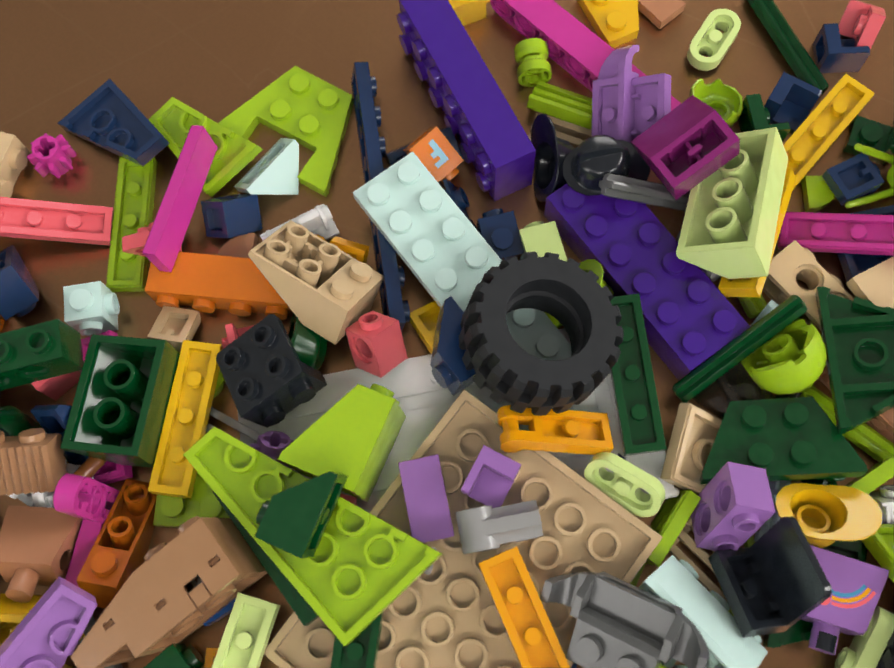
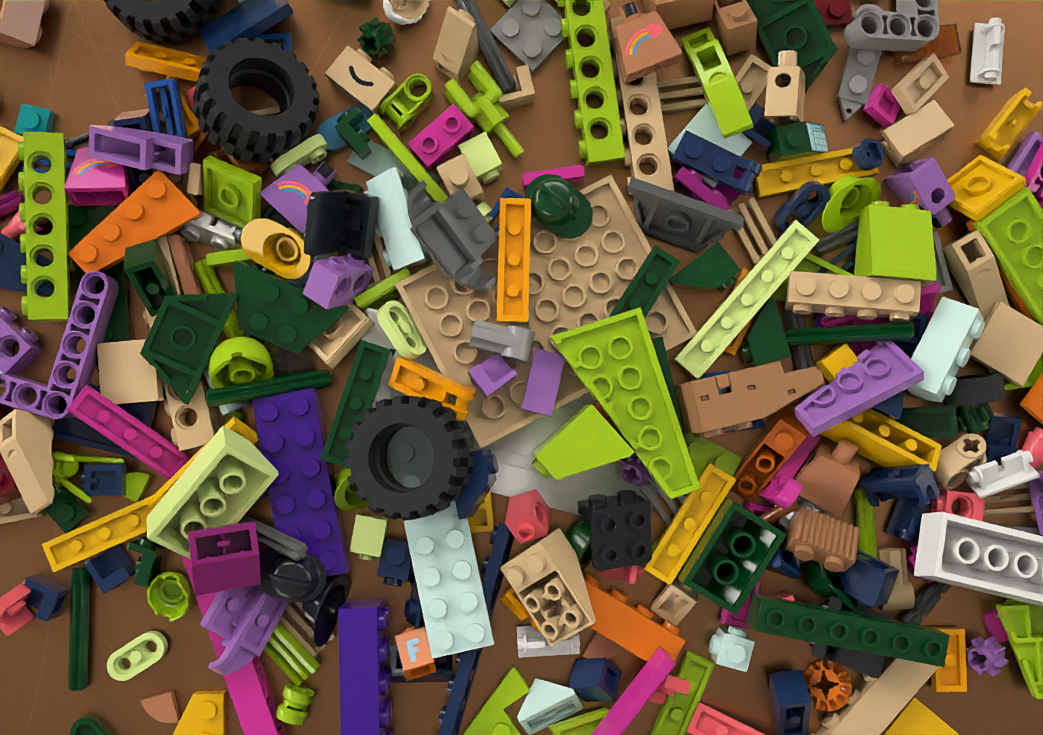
camera: 160 degrees left, 15 degrees up
dark green slope [254,471,348,559] -> none

